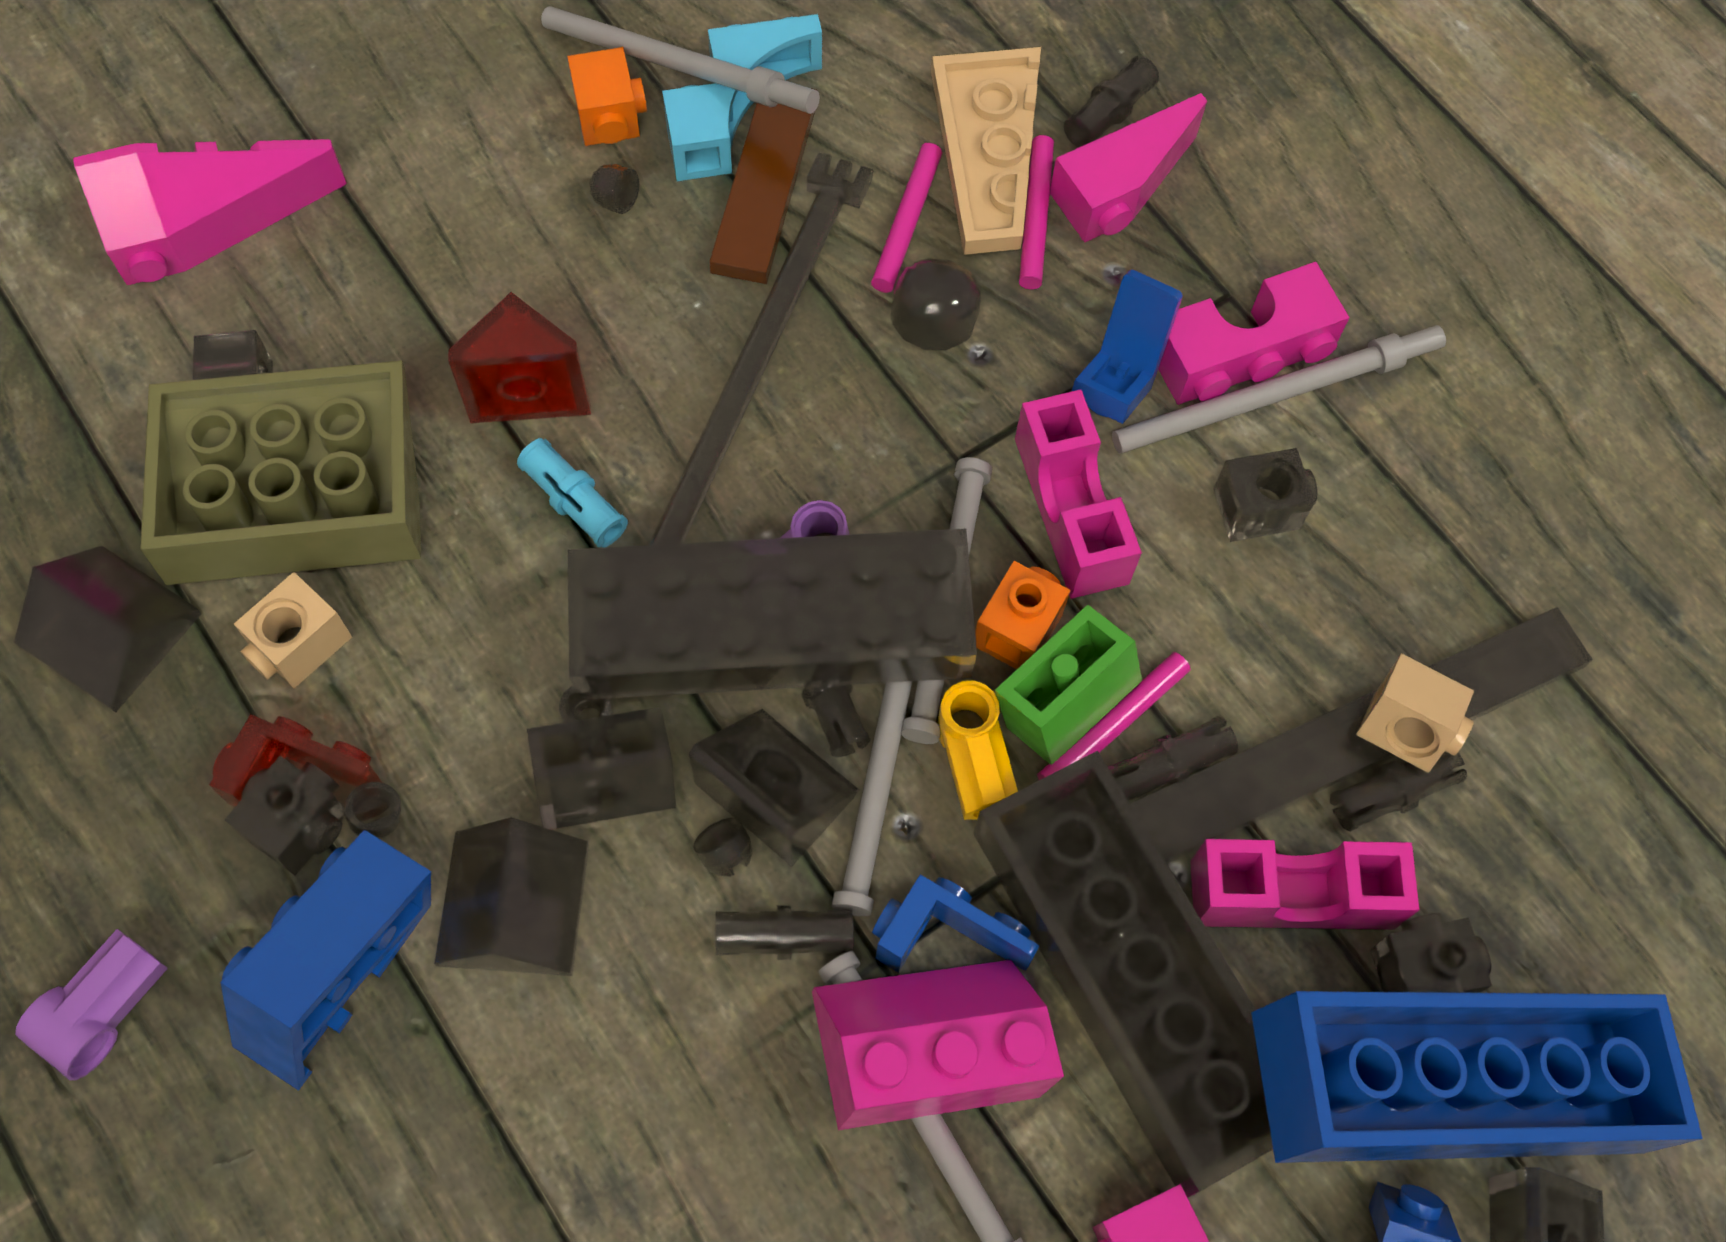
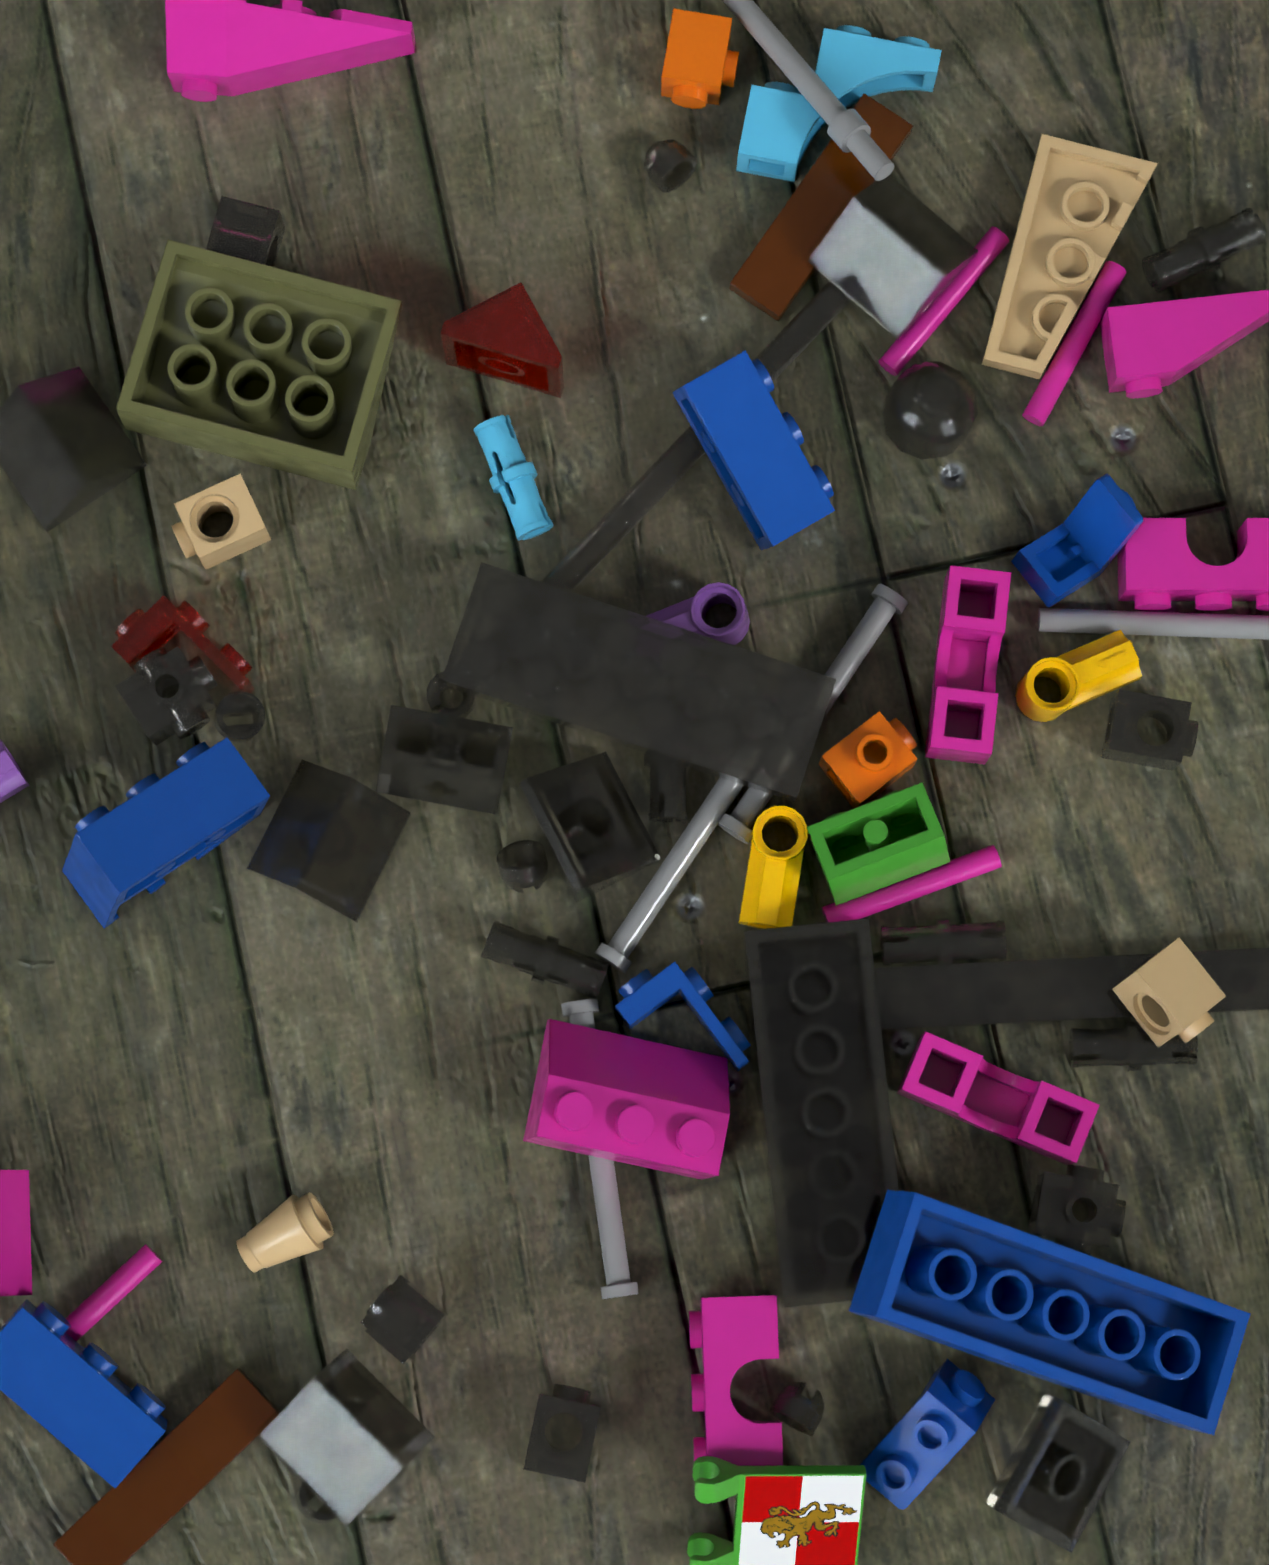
camera: 25 degrees right, 15 degrees up
none -> blue brick [672,350,835,550]
none -> clear smoke slope [808,175,978,340]
none -> yellow piece [1015,629,1142,722]

